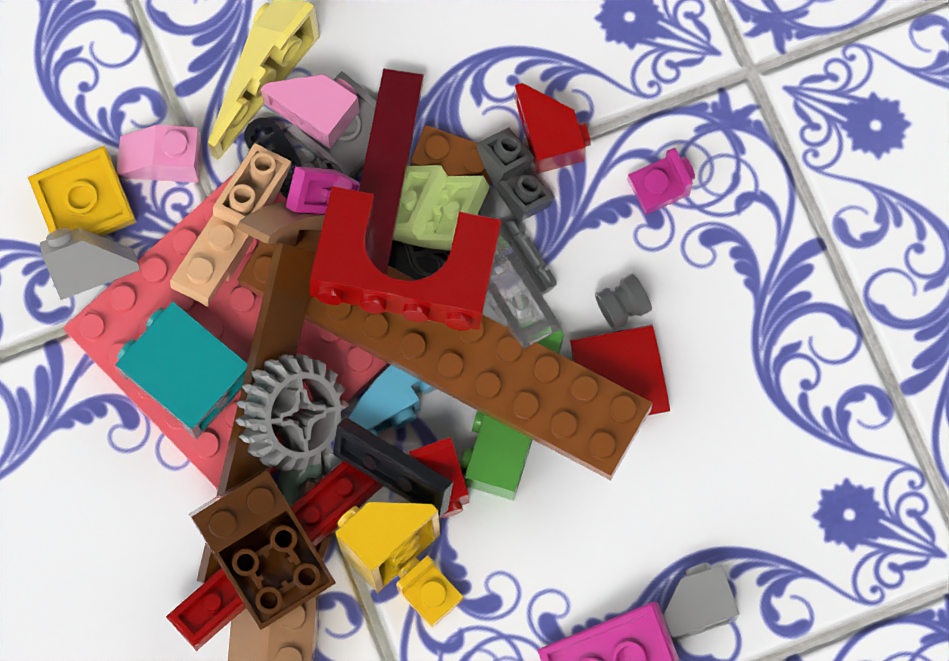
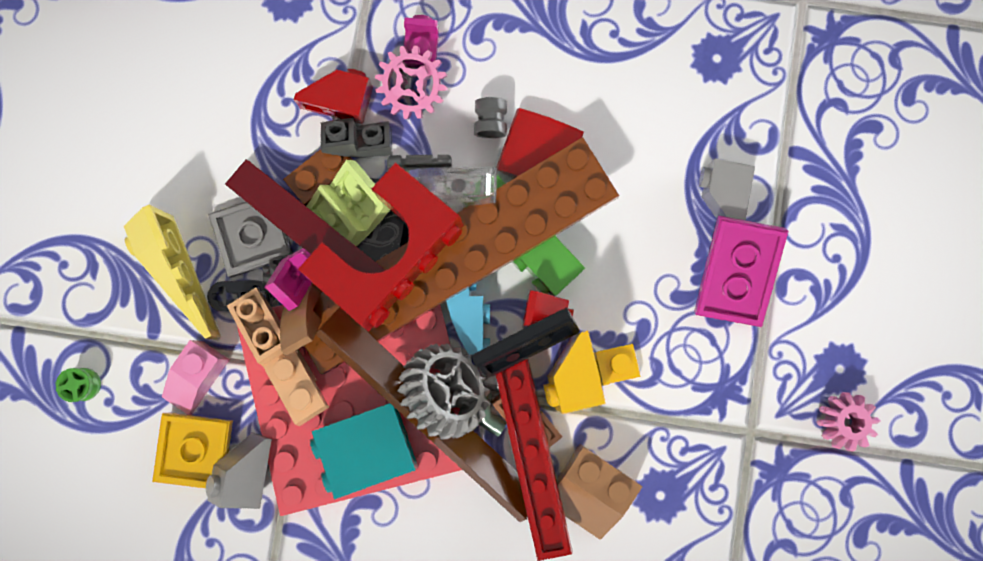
camera: 60 degrees left, 10 degrees up
reddish brown slope [188,468,336,630] -> none
bright pink slope [261,74,360,149] -> none
none -> bright green wheel [55,368,101,402]
none -> bright pink gear [375,46,448,119]

